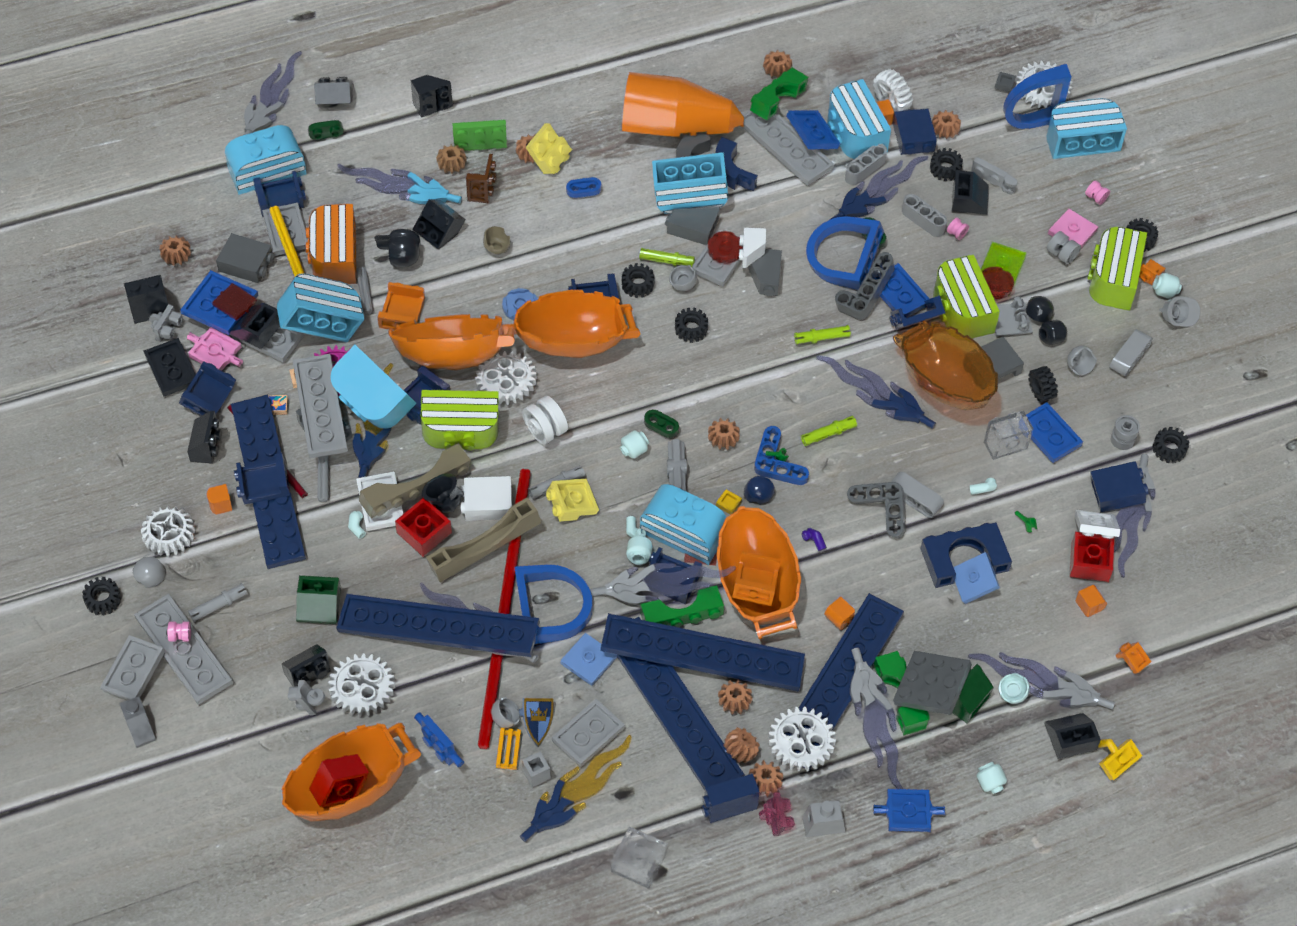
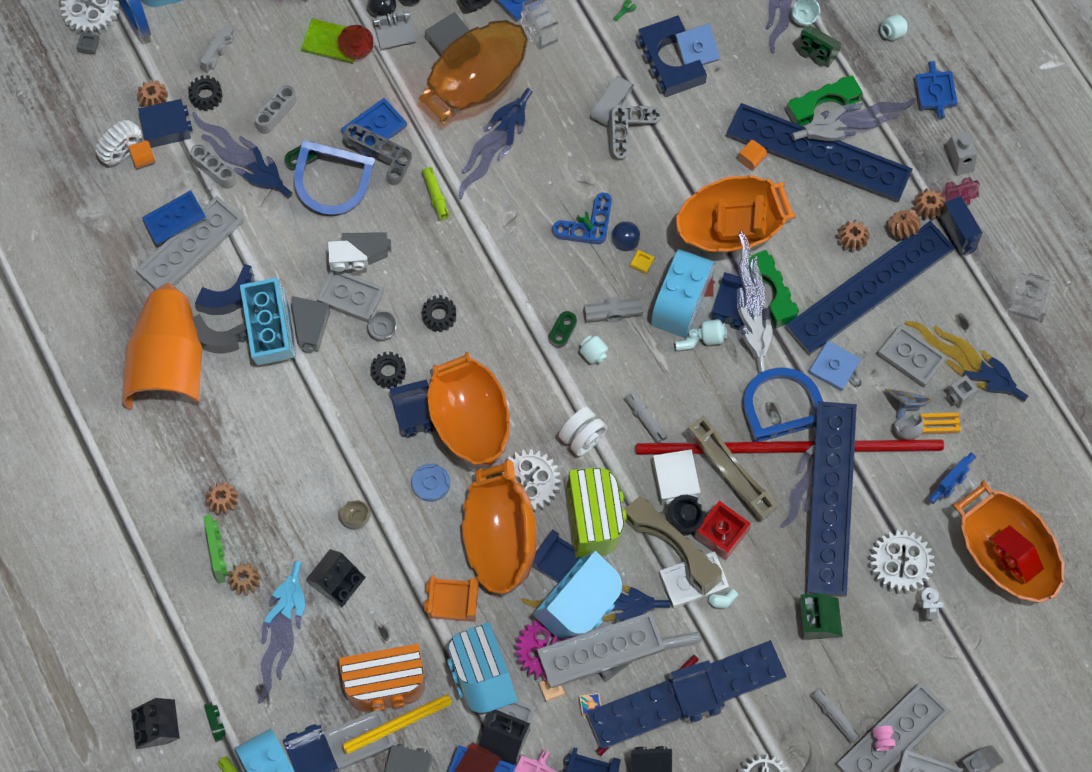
camera: 95 degrees left, 10 degrees up
orange piece [207,484,233,515] -> none
black slope [281,644,331,687] -> none
light grey axle [356,267,373,314] -> none
black piece [374,229,421,268] -> none
black slope [411,75,453,118] -> none
reddish brown bracket [466,154,497,203] -> none
light yellow plate [526,123,572,174] -> none
light yellow plate [546,479,599,522] -> none
blue plate [566,177,601,198] -> none
dark blue plate [600,613,805,692] -> none
lime pin [639,248,695,267] -> none
clear red tile [707,231,743,264] -> none
nougat gear [708,417,740,450] -> none
green arch [750,67,809,120] -> none
nougat gear [763,49,792,78] -> none
white gear [768,707,836,771] -> none
lime pin [801,415,857,446] -> none
dark purple arm [801,528,827,551] -> none
medium azure brick [827,79,891,159] -> none
dark blue panel [889,296,945,329] -> none
dark grey plate [893,651,972,715] -> none
lime brick [933,254,1000,339] -> none
bright pink wheel [947,218,969,240] -> none
black slope [951,170,989,215] -> none
light aqua arm [970,478,997,495] -> none

